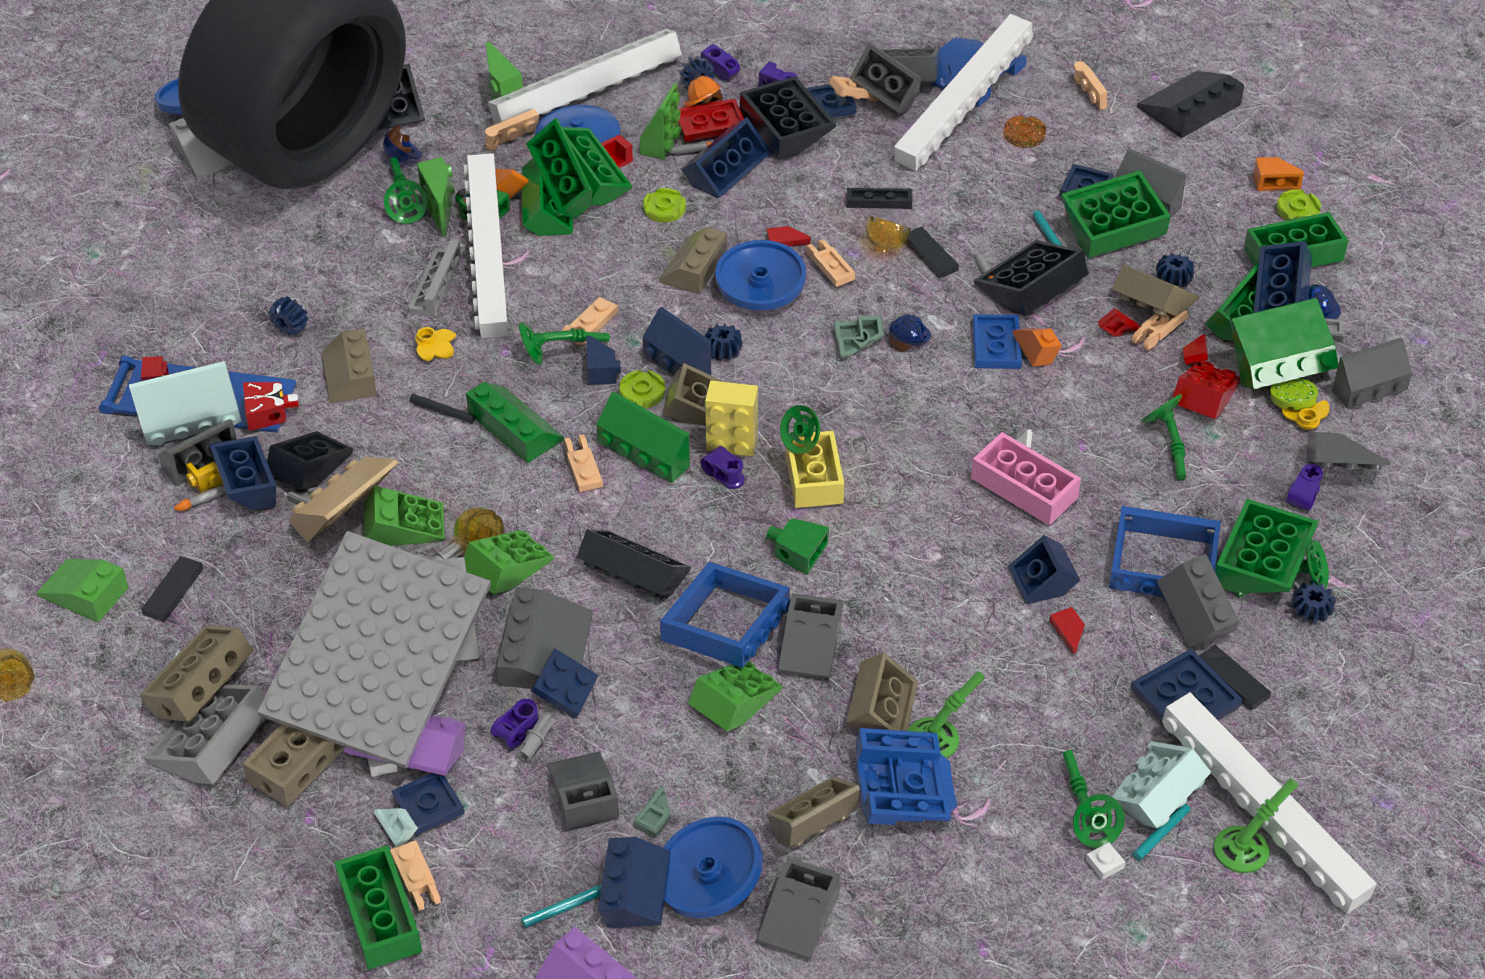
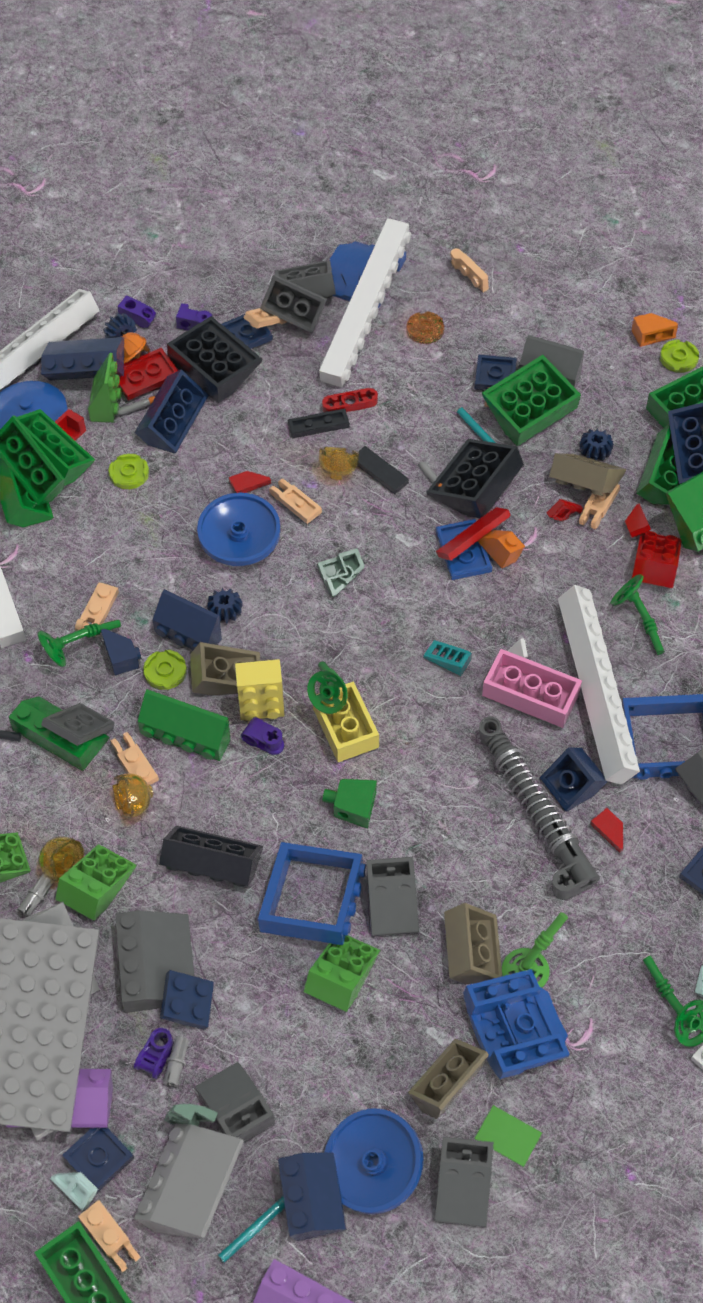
camera: 15 degrees left, 10 degrees up
sand green tile [633,786,671,838] -> none
dark tan slope [659,227,727,294] -> none
clear blue piece [888,314,931,352] -> none
black slope [1137,71,1245,138] -> none
none -> dark blue slope [41,337,124,381]
none -> dark grey tile [41,703,115,746]
none -> clear yellow cylinder [112,773,153,820]
none -> light grey slope [134,1124,244,1239]
none -> sand green slope [164,1104,218,1126]
none -> red beam [322,388,378,412]
none -> teal slope [423,640,472,676]
none -> red tile [436,507,511,561]
none -> bright green sticker [474,1105,542,1167]
none -> dark grey piece [479,716,600,900]
none -> white brick [558,585,640,785]

